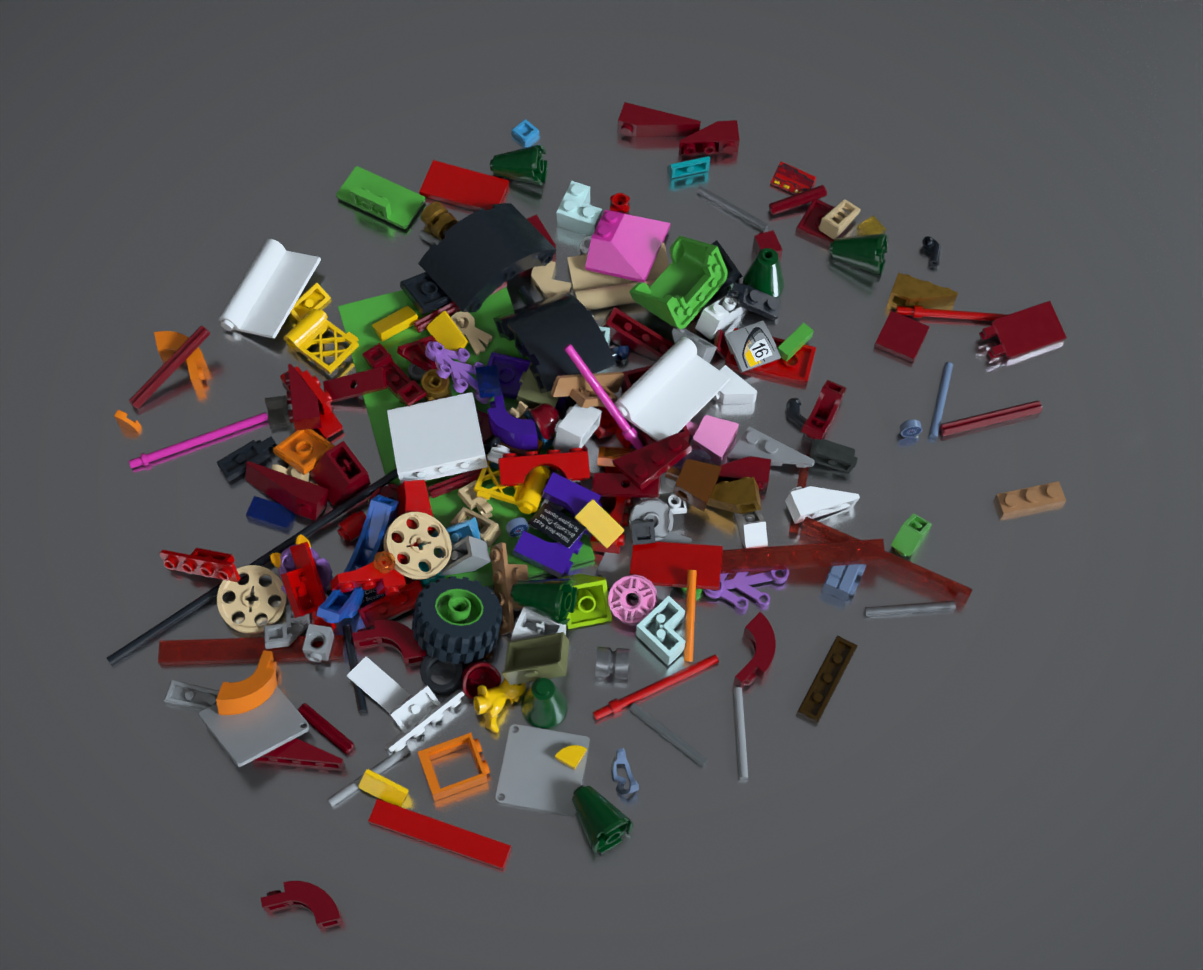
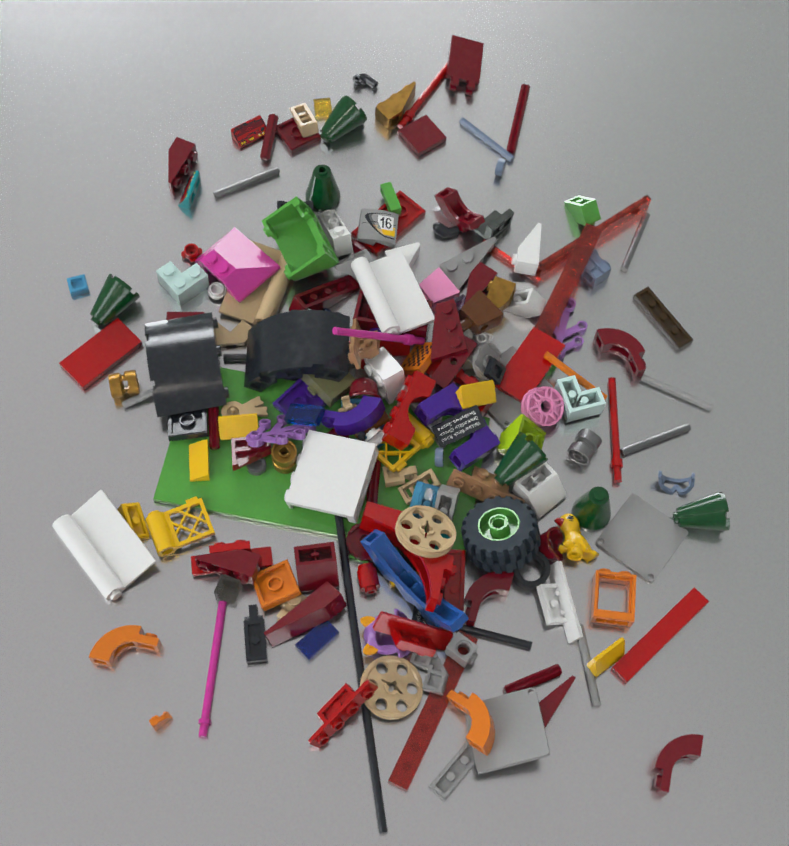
camera: 65 degrees left, 0 degrees up
dark red axle [129,326,210,409] -> none
dark red tile [323,367,387,403] -> none
bright green bracket [336,166,425,229] -> none
white sticker [347,657,410,713] -> none
dark red slope [362,343,427,407] -> none
clear orange plate [373,551,395,573] -> none
olive container [502,632,570,685] -> none
yellow tile [555,745,587,770] -> none
dark red slope [617,102,701,137] -> none
black hinge [726,282,781,321] -> none
dark red brick [753,230,783,261] -> none
medium nougat plate [995,481,1066,517] -> none

